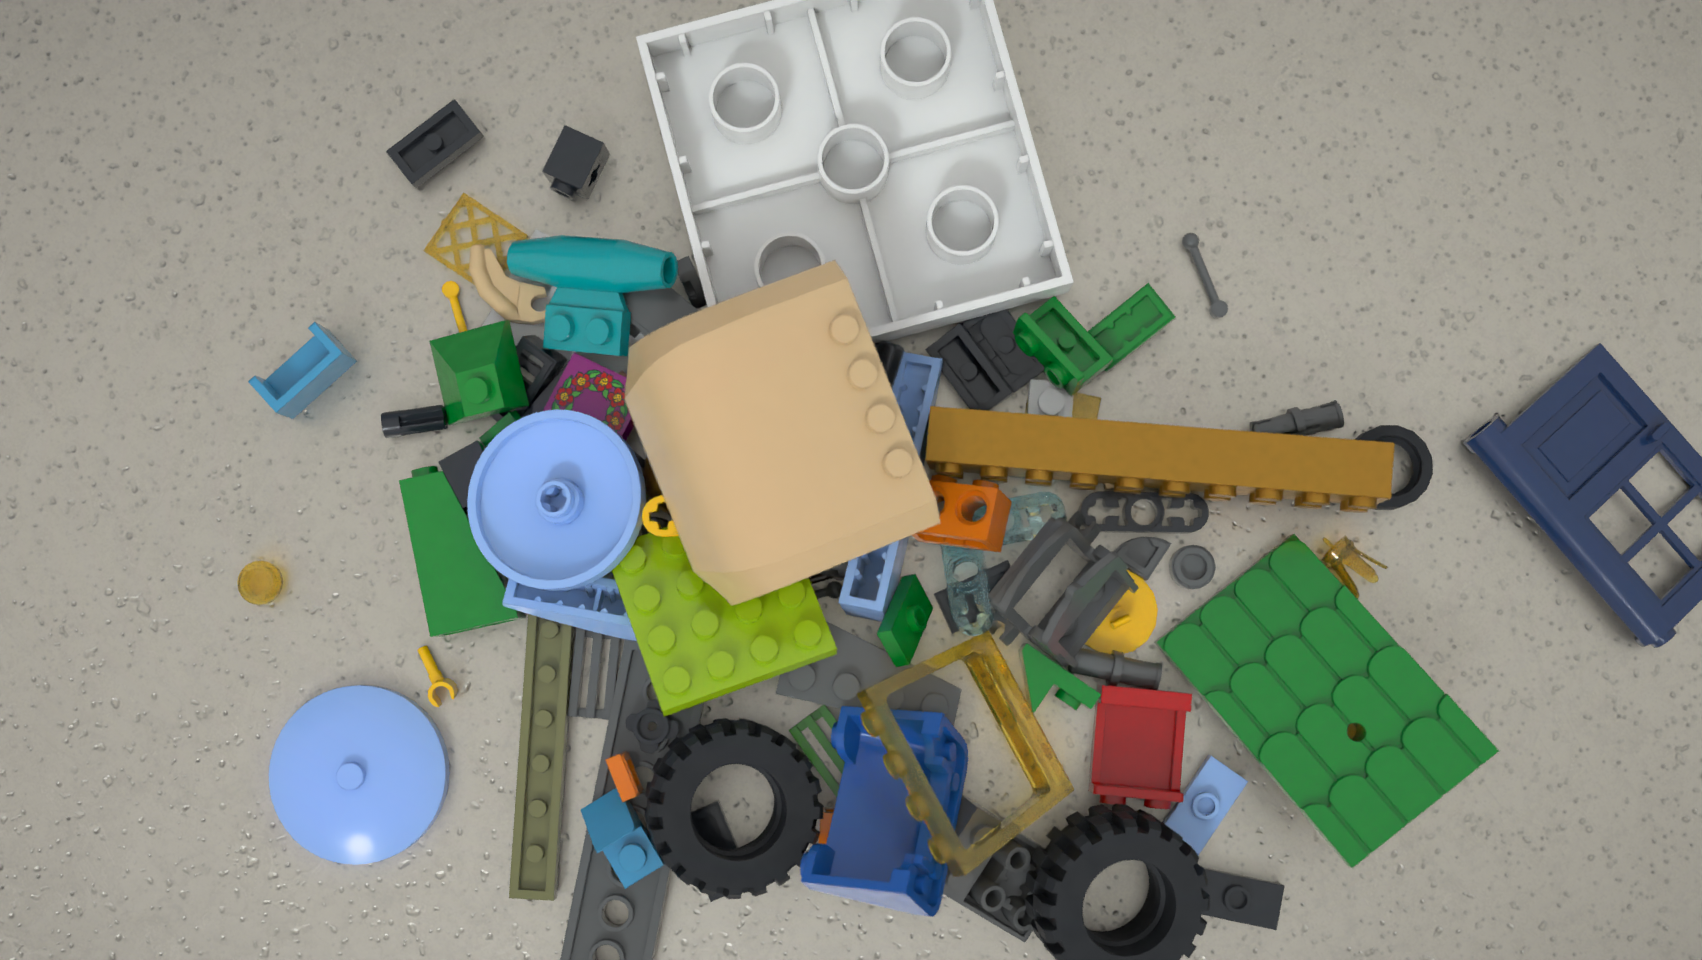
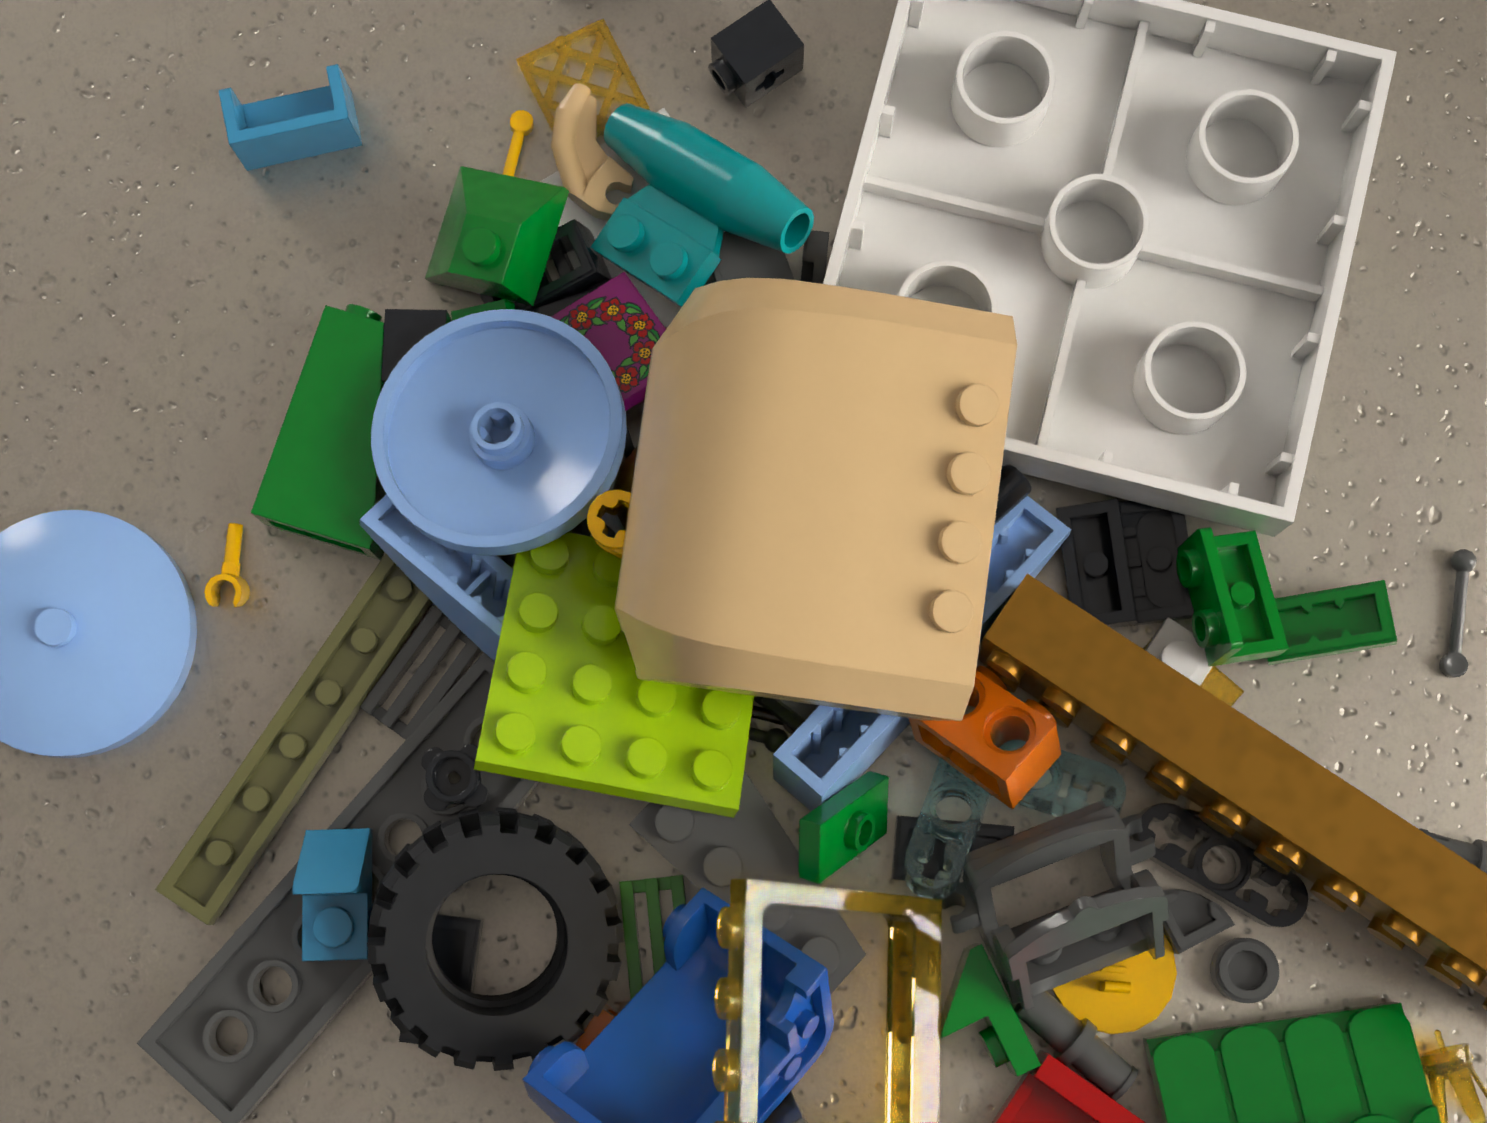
camera: 25 degrees right, 5 degrees down
clear yellow plate [237,561,283,605] -> none
black piece [381,404,448,438] -> none
orange tile [606,751,644,802] -> none

